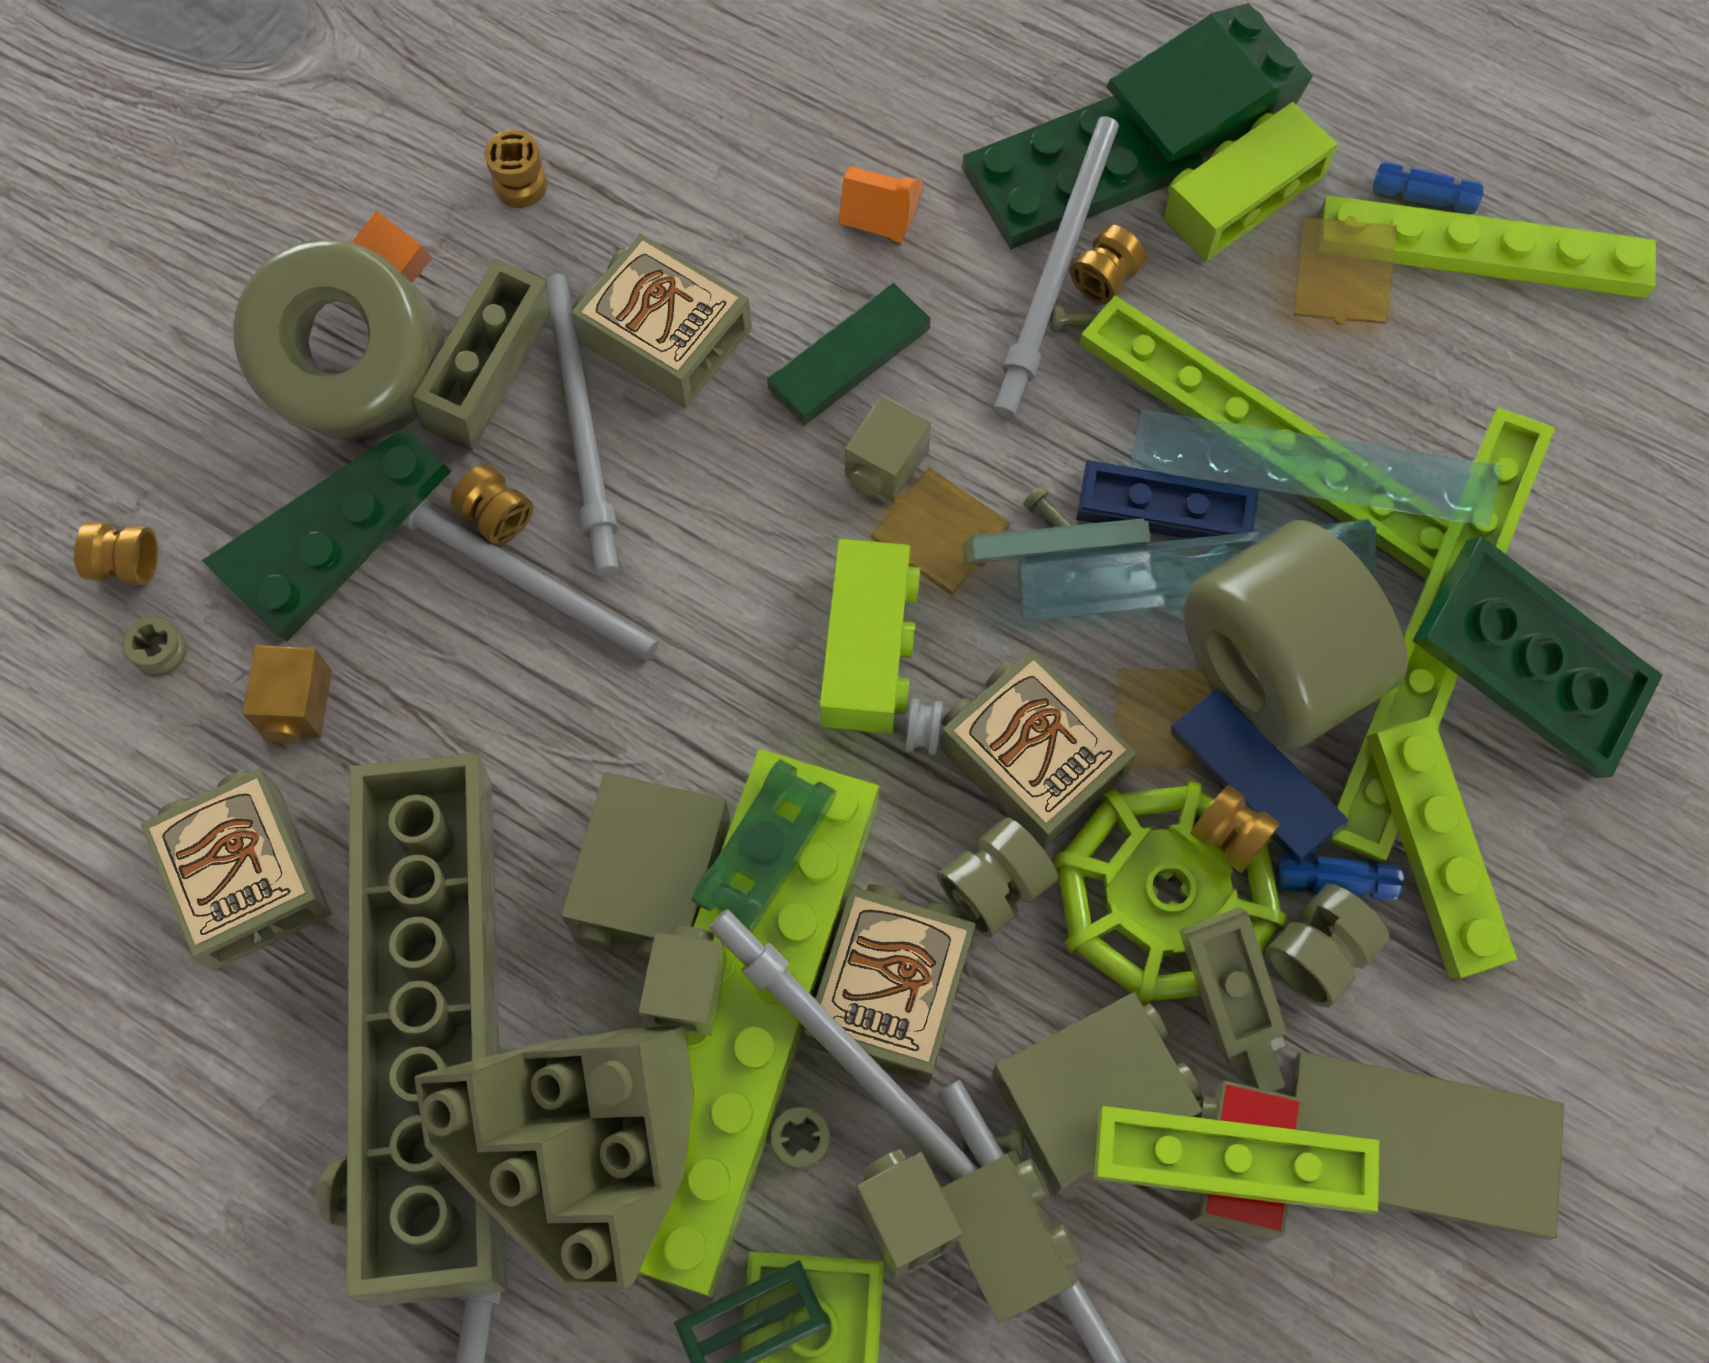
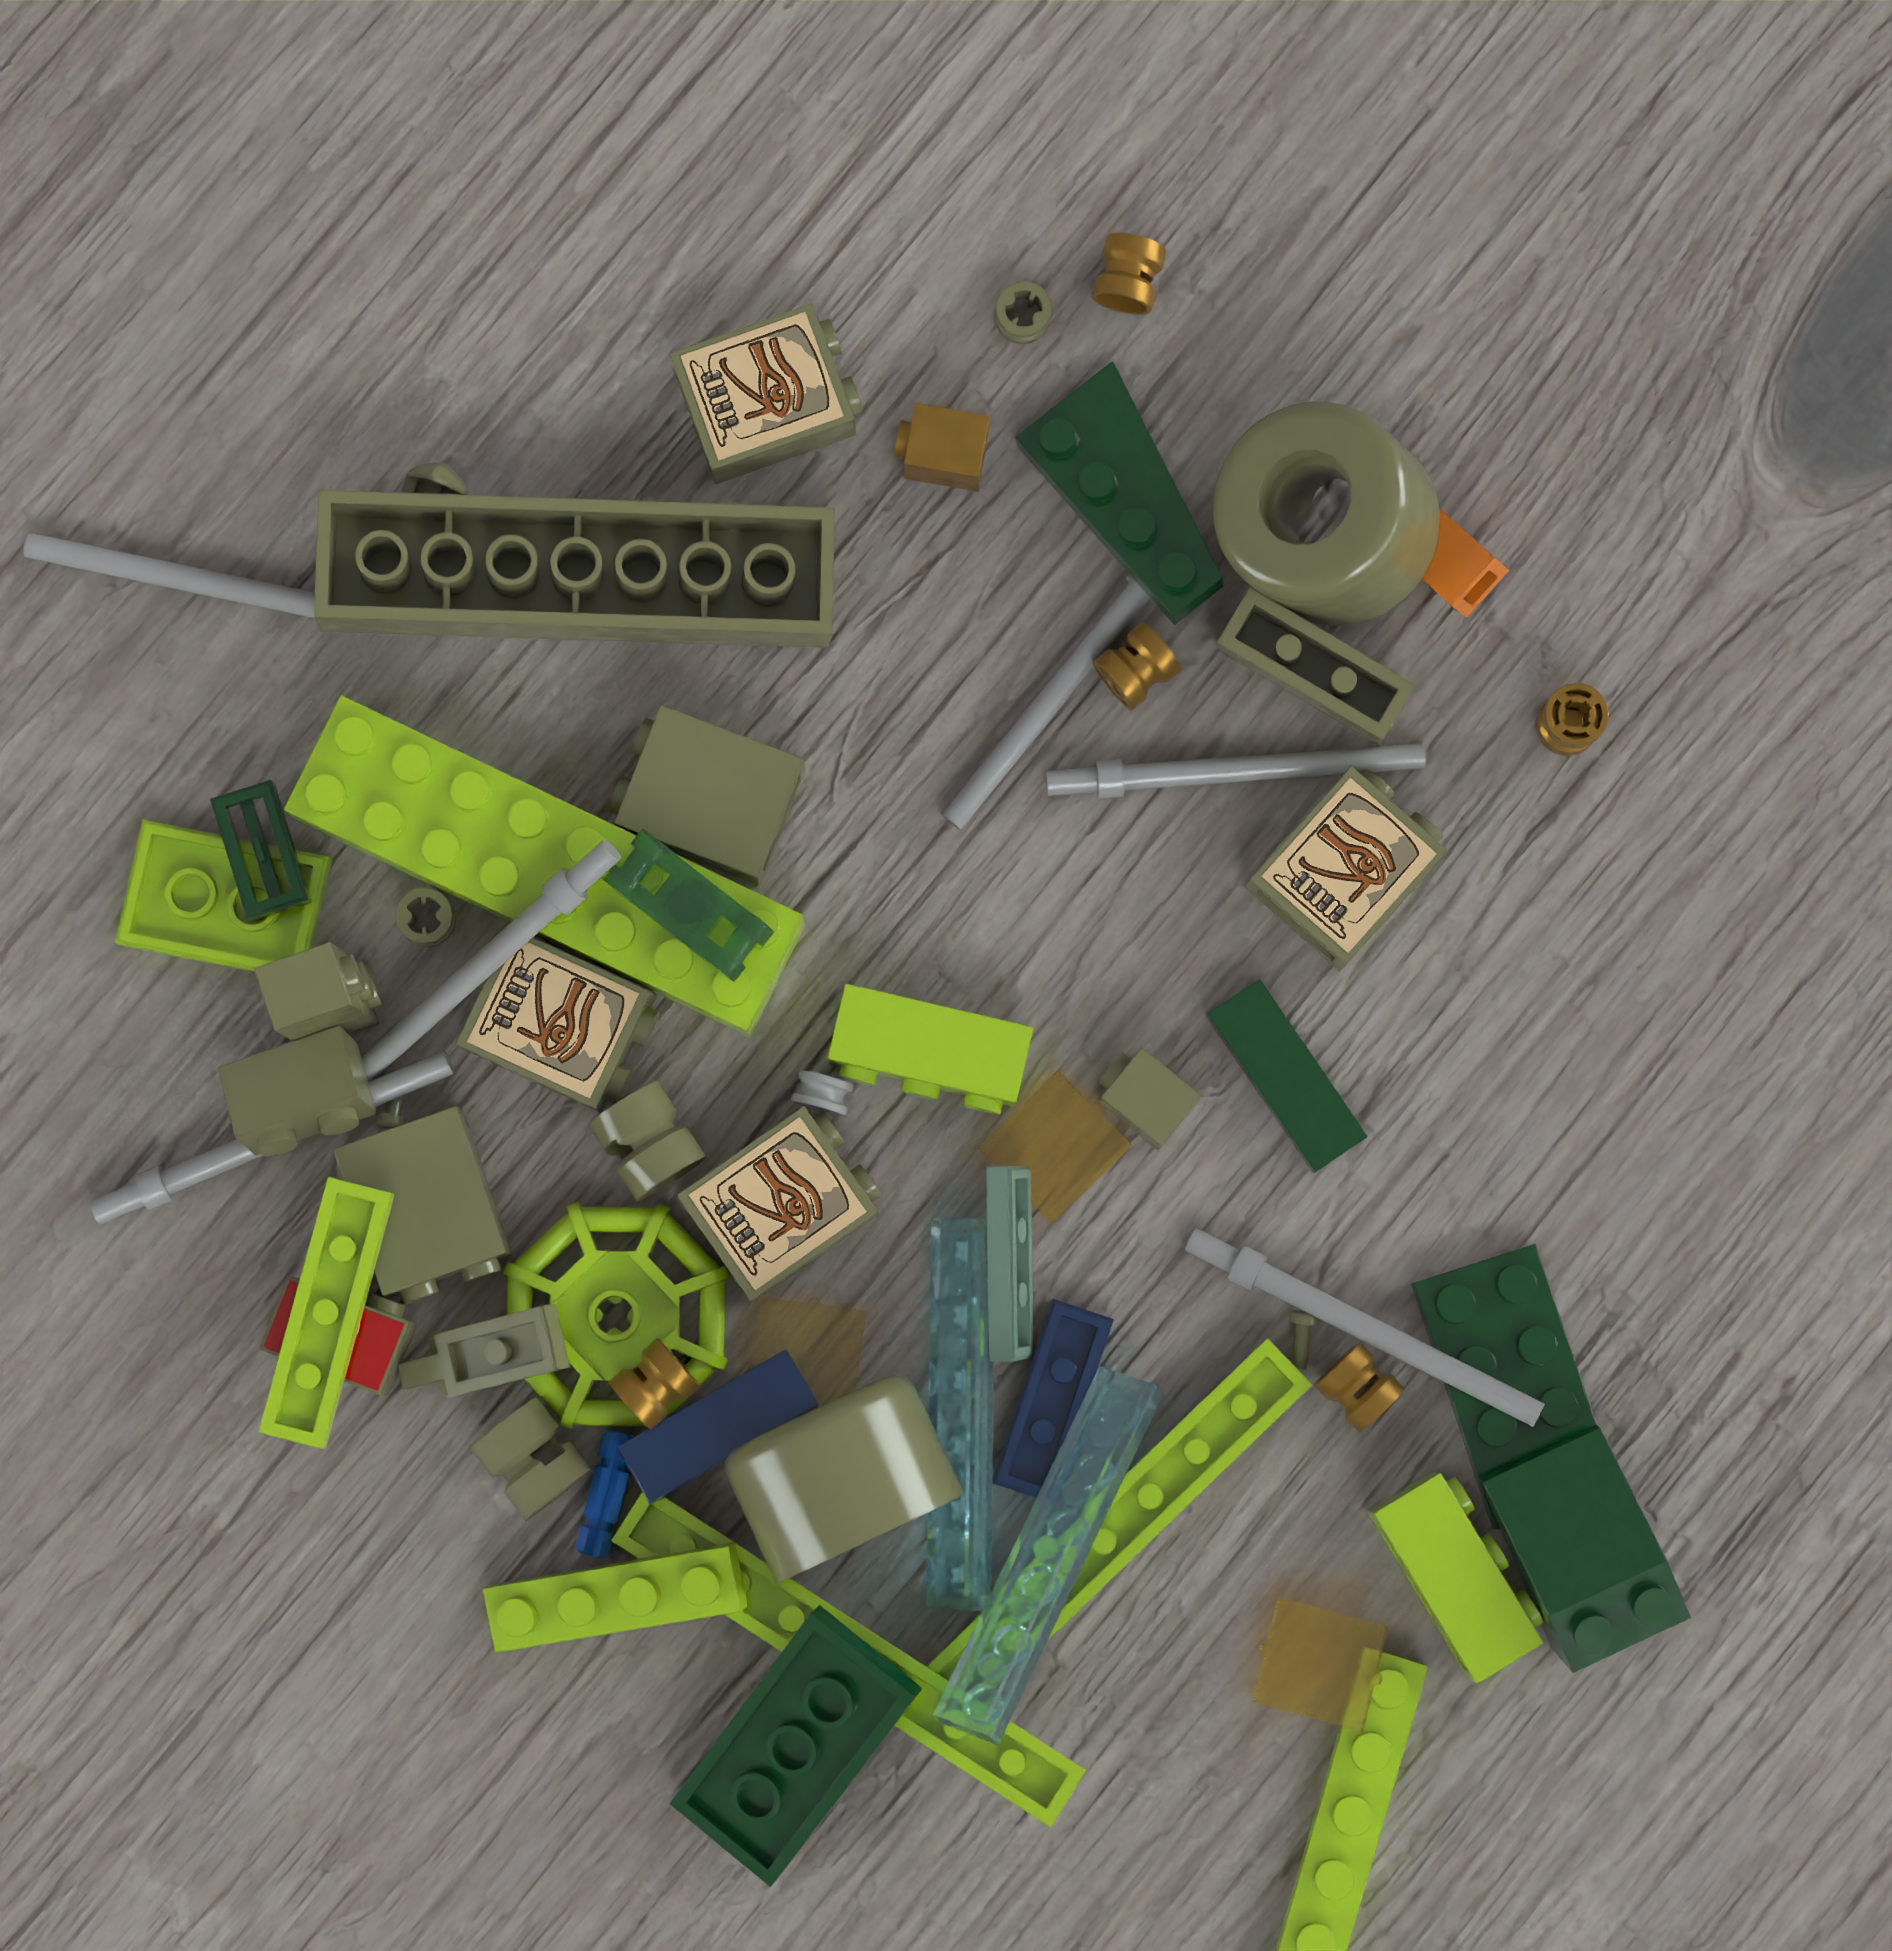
camera: 95 degrees right, 15 degrees up
olive brick [414,1025,694,1289] -> none
olive brick [638,926,727,1037] -> none
orange tile [838,166,924,243] -> none
olive piece [1023,486,1072,527] -> none
olive tile [1291,1051,1565,1240] -> none
blue axle [1373,161,1484,215] -> none

